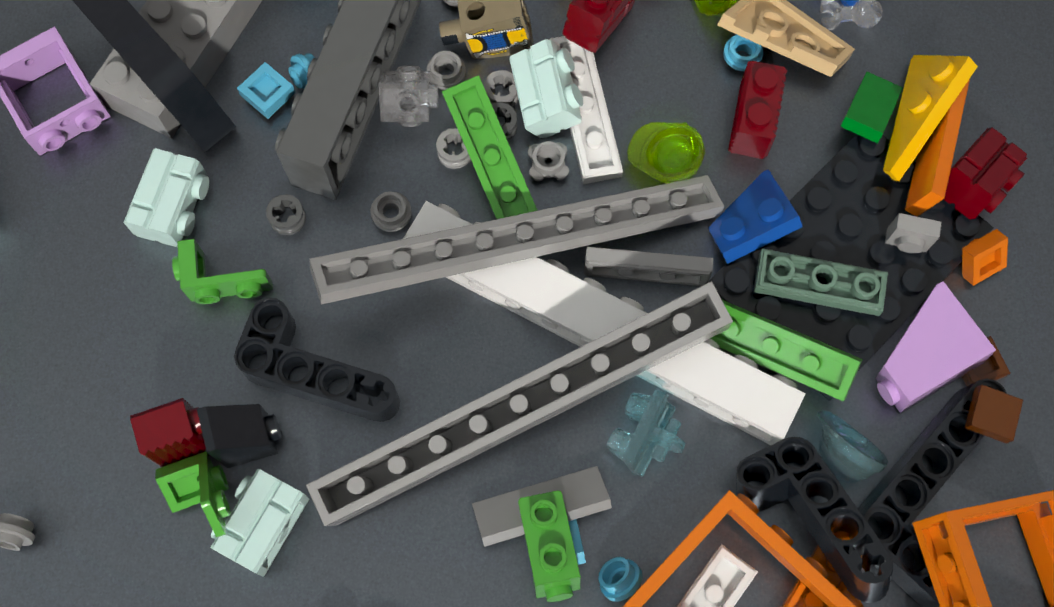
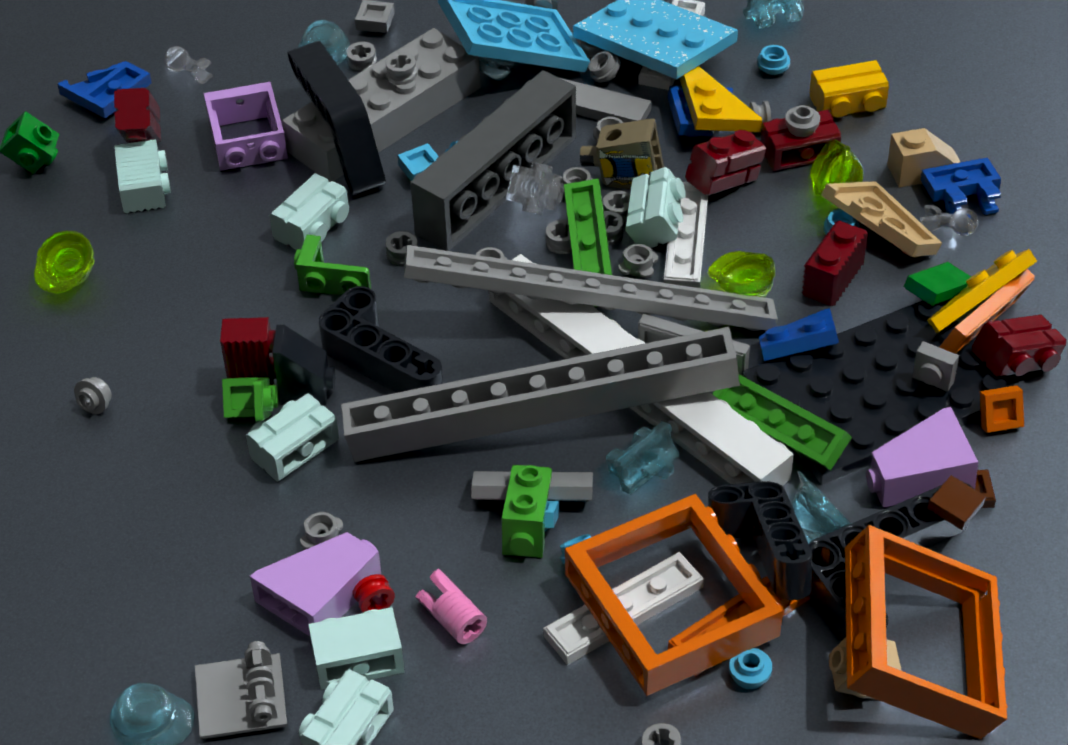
camera: 20 degrees right, 25 degrees down
sand green tile [754,249,888,316] -> none

